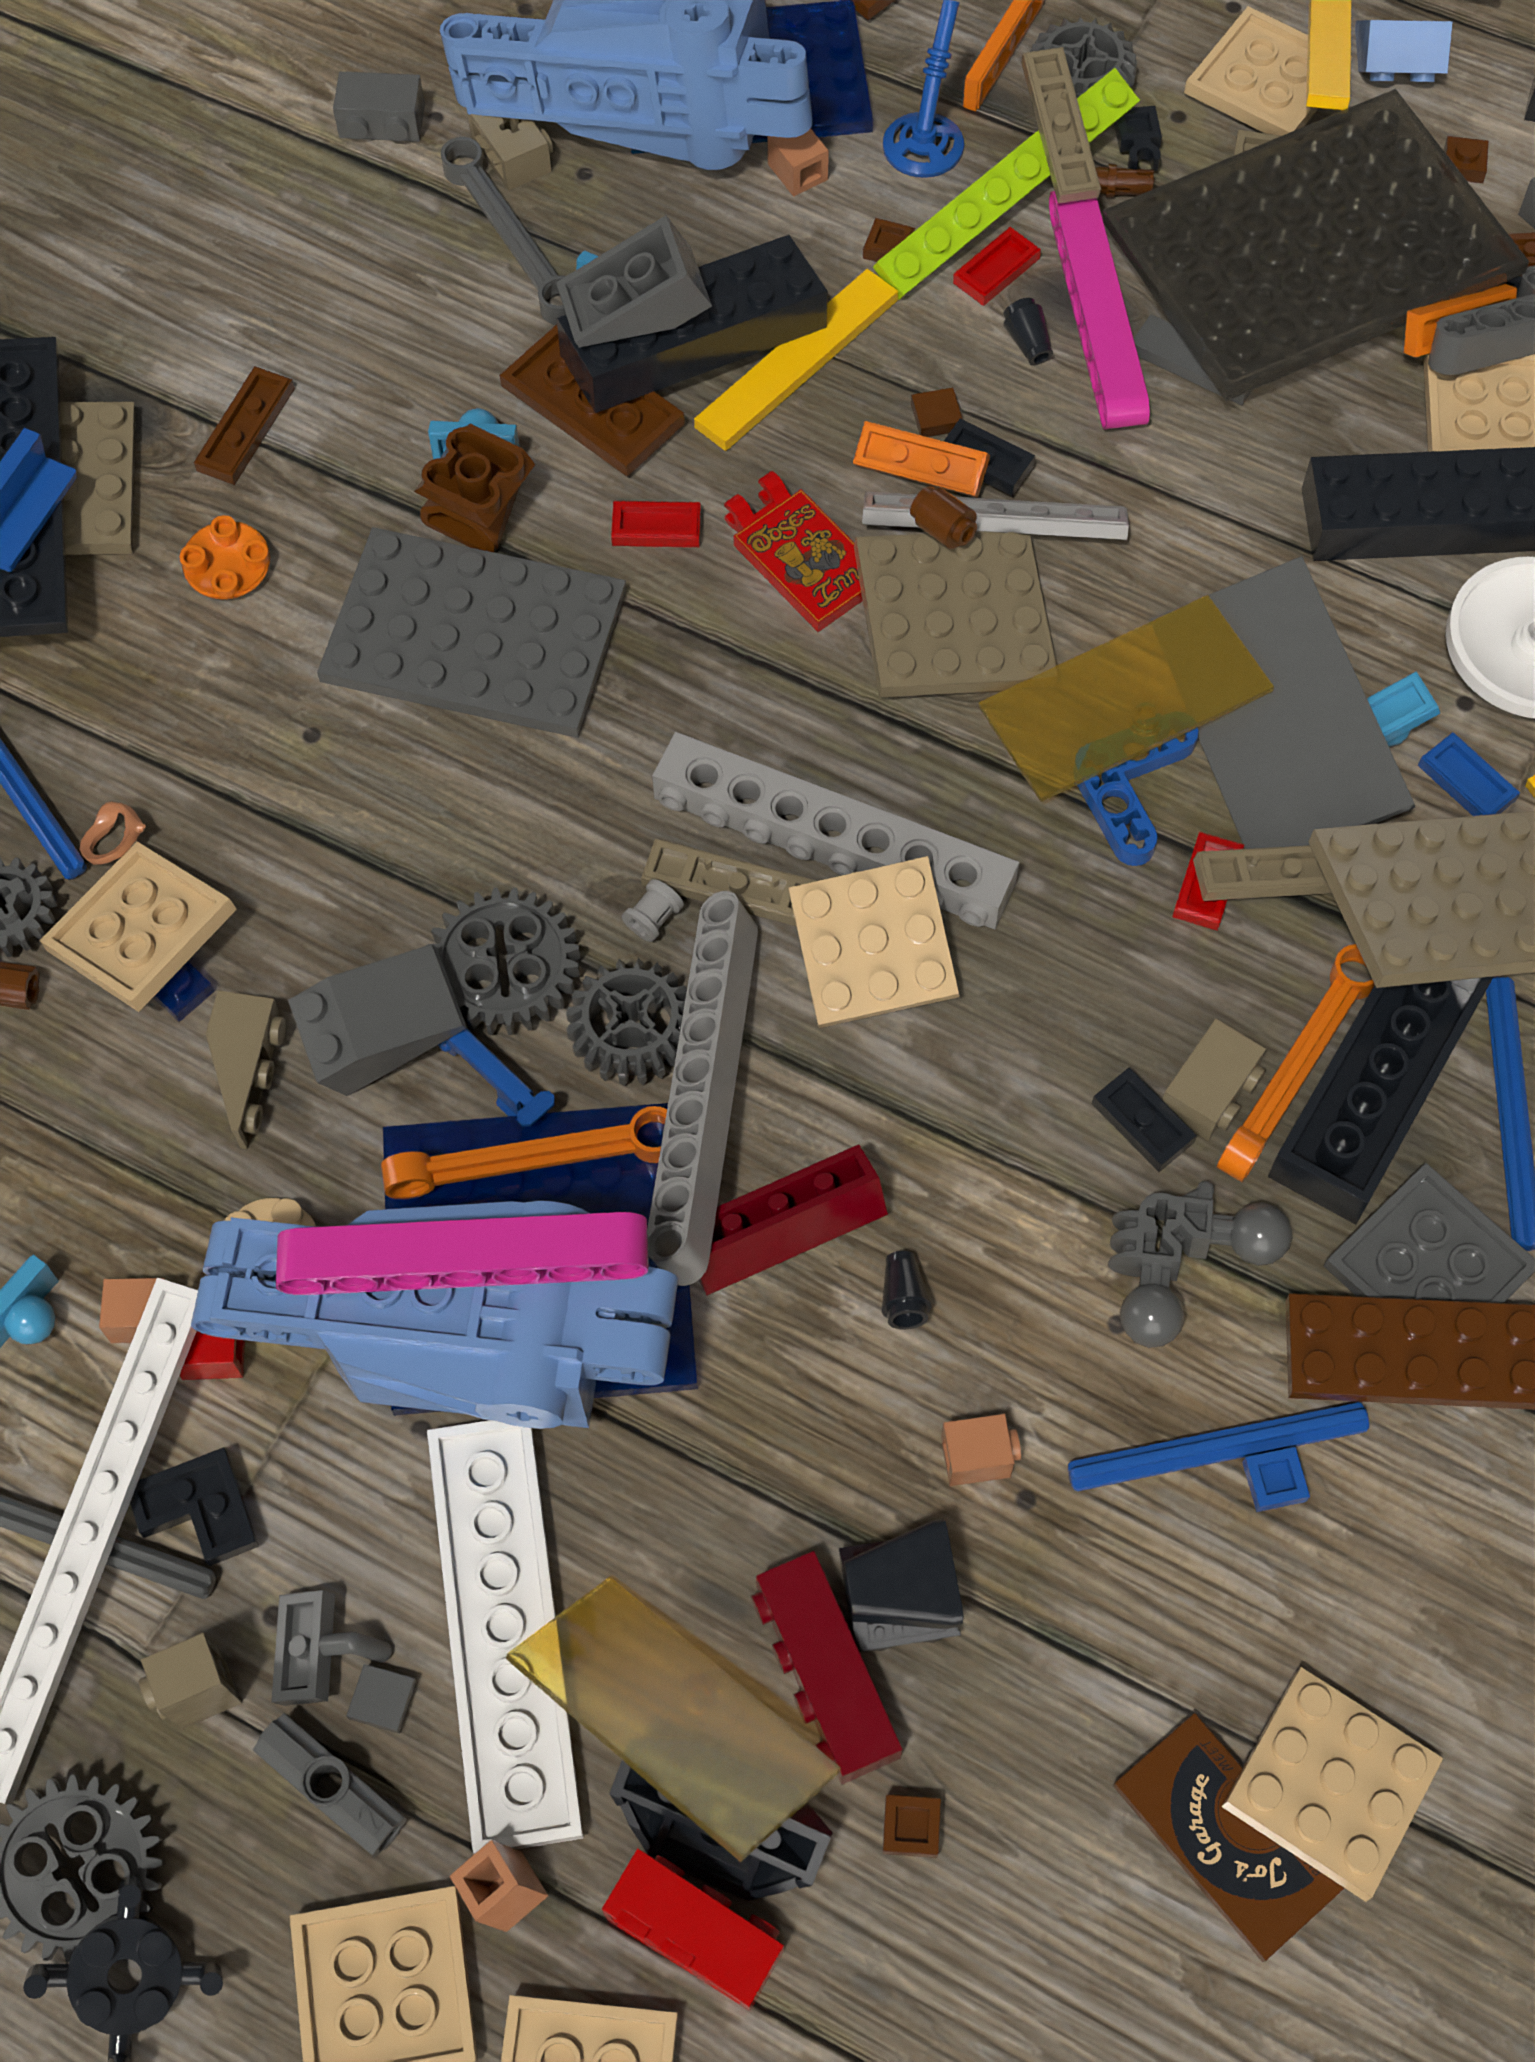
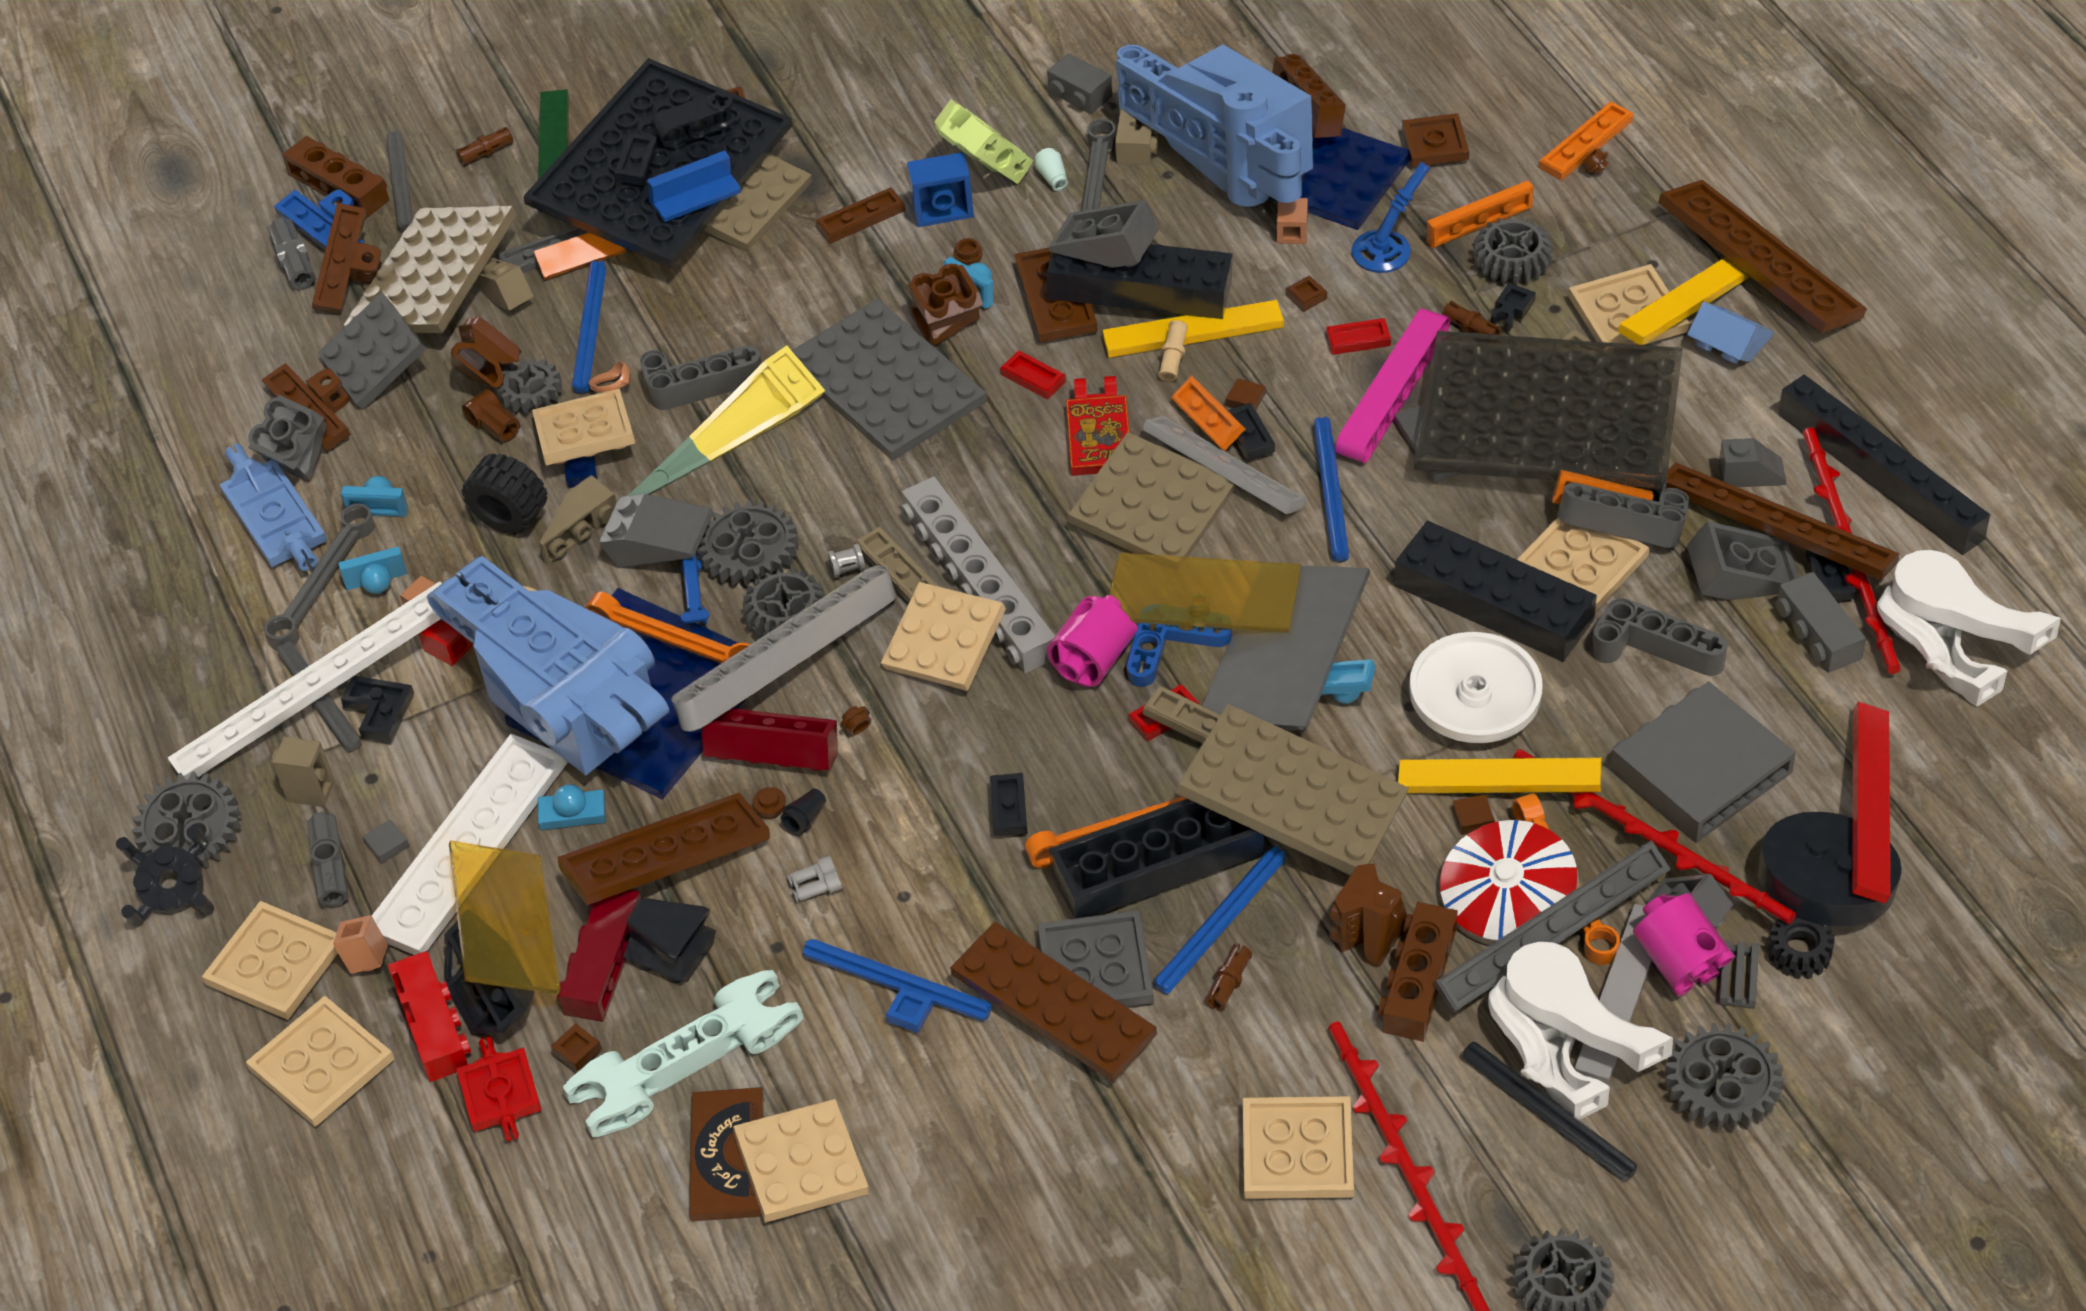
camera: 40 degrees right, 15 degrees down
orange dish [179,515,270,599] -> none
dark grey plate [271,1590,392,1706] -> none
dark pink beam [276,1212,648,1295] -> none
lime plate [873,68,1140,300] -> none
reddish brown brick [910,486,977,549] -> none
nougat brick [941,1414,1021,1486] -> none
black cone [1003,298,1053,365] -> none
dark tan plate [1021,47,1101,204] -> none
dark grey piece [1108,1181,1293,1348] -> none
dark tan brick [1162,1019,1266,1142] -> none
blue tile [1418,732,1520,816] -> none
reddish brown plate [1442,136,1489,183] -> none
none -> red plate [456,1037,542,1141]
none -> black tyre [461,453,548,535]
none -> dark azure tile [538,784,606,830]
none -> reddish brown plate [557,793,770,905]
none -> light aqua piece [563,970,803,1137]
none -> light yellow plate [627,345,825,496]
none -> dark grey beam [640,345,762,410]
none -> reddish brown plate [753,787,786,819]
none -> light grey piece [787,855,843,903]
none -> reddish brown plate [840,706,872,736]
none -> blue brick [907,152,974,227]
none -> yellowish green connector [934,99,1033,184]
none -> reddish brown plate [954,238,983,265]
none -> light aqua cone [1035,148,1068,191]
none -> dark pink cylinder [1047,595,1138,687]
none -> tan pin [1158,320,1188,382]
none -> blue axle [1314,416,1349,562]

